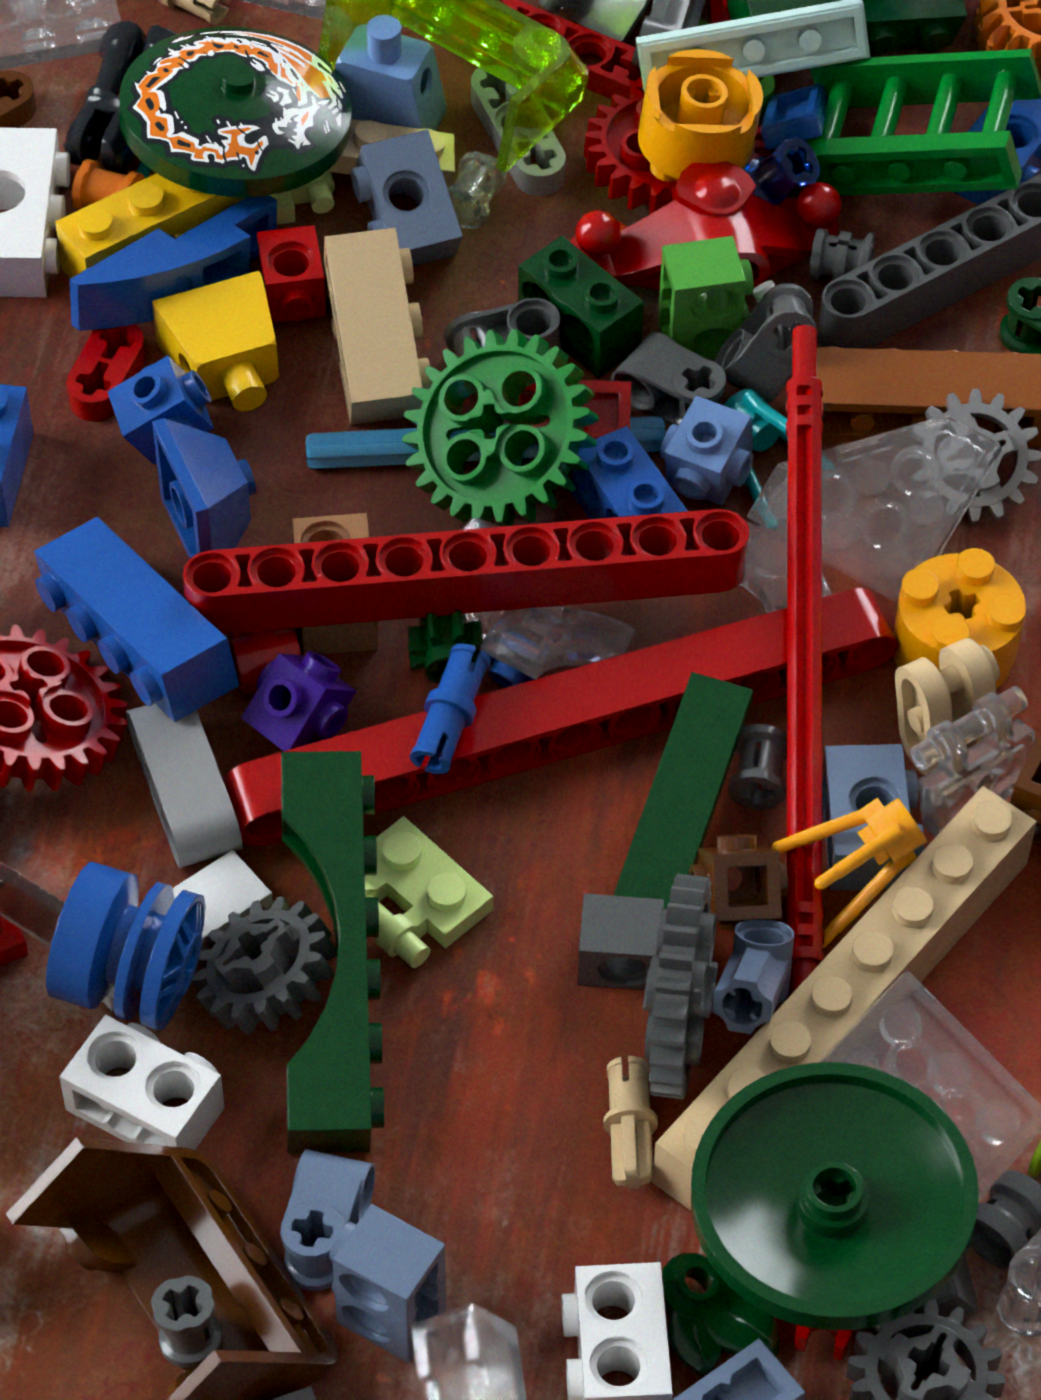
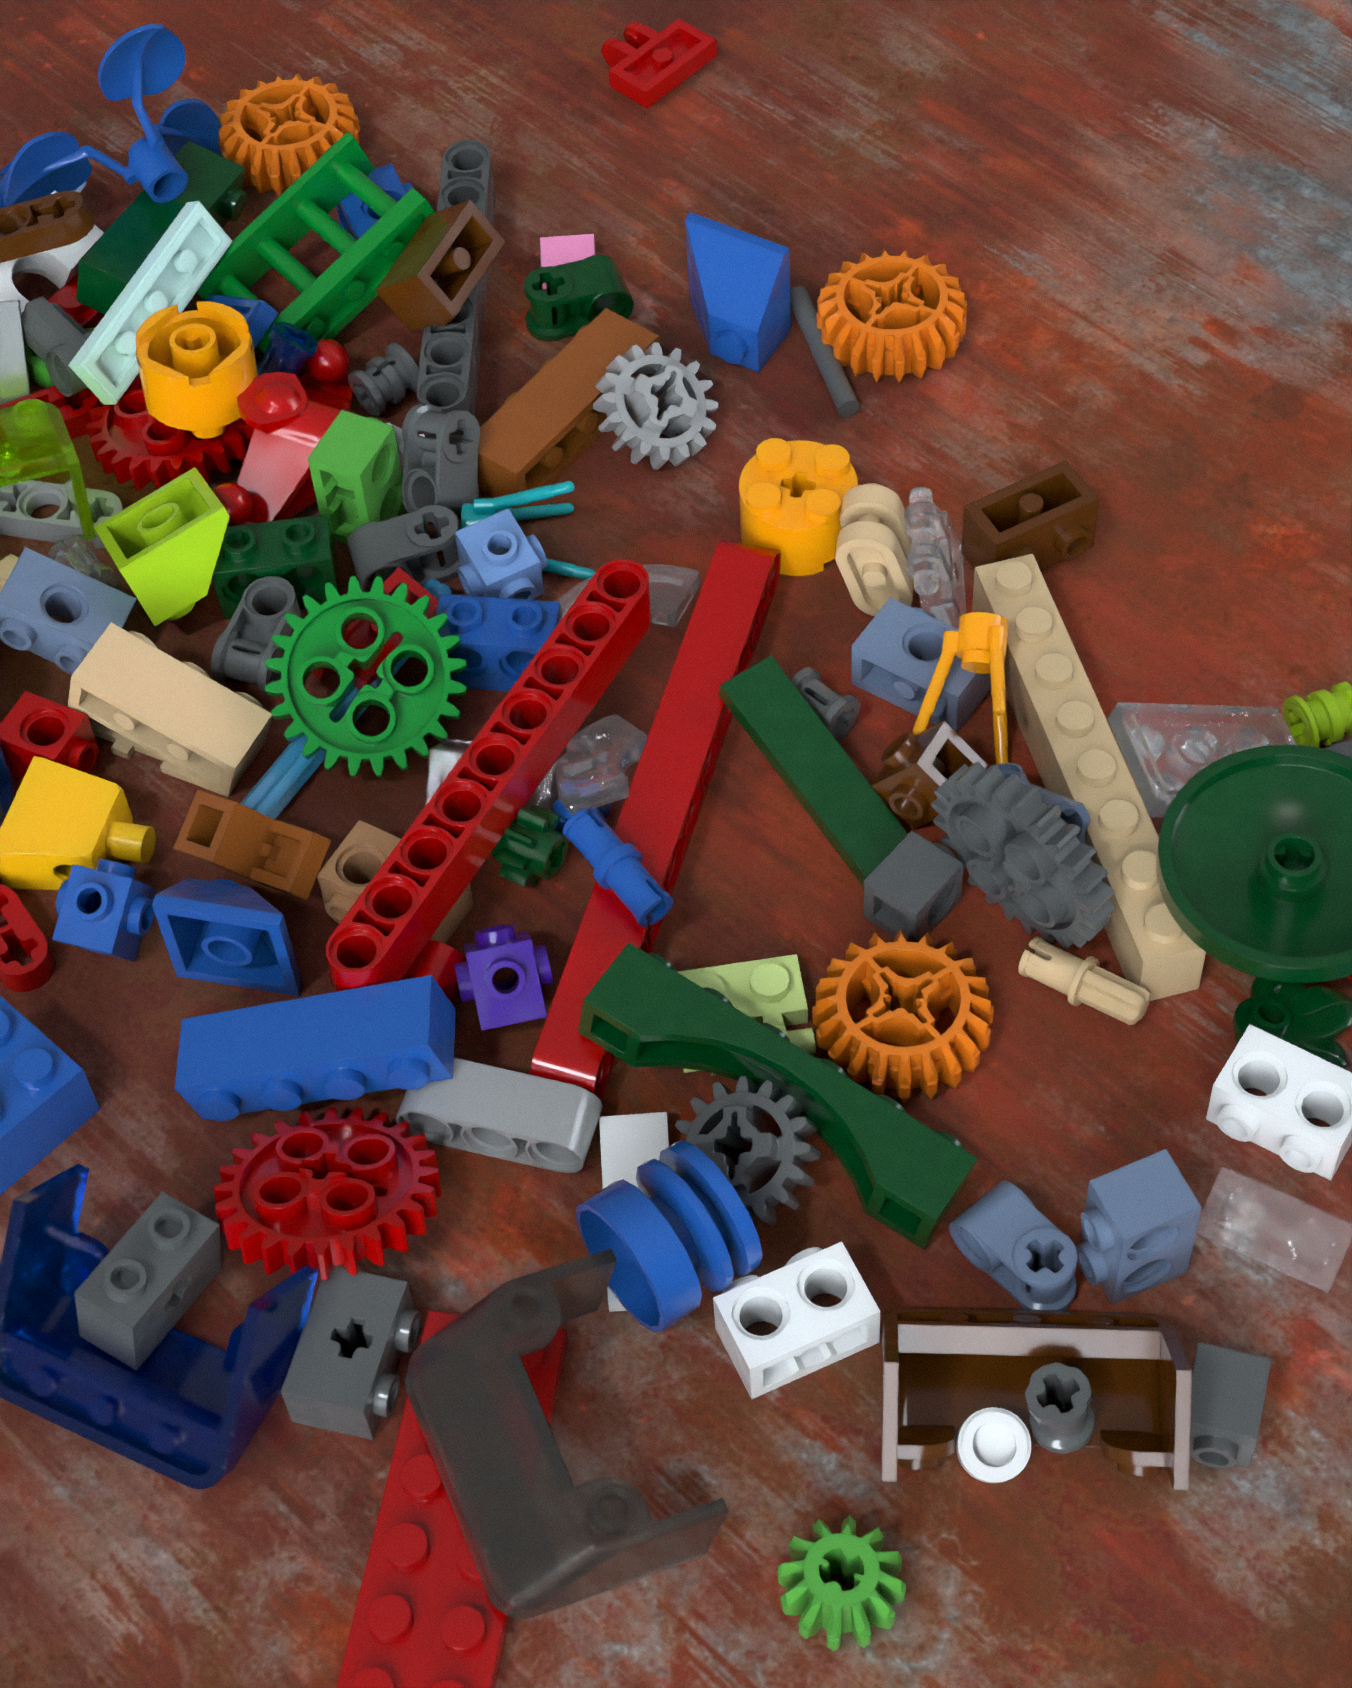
camera: 50 degrees left, 0 degrees up
clear plate [746,415,1002,603] -> none
red axle [784,325,824,994] -> none
none -> lime slope [94,467,230,626]
none -> dark orange brick [173,789,331,900]
none -> reddish brown brick [375,200,506,332]
none -> orange gear [812,929,994,1104]
none -> white tile [956,1407,1031,1483]

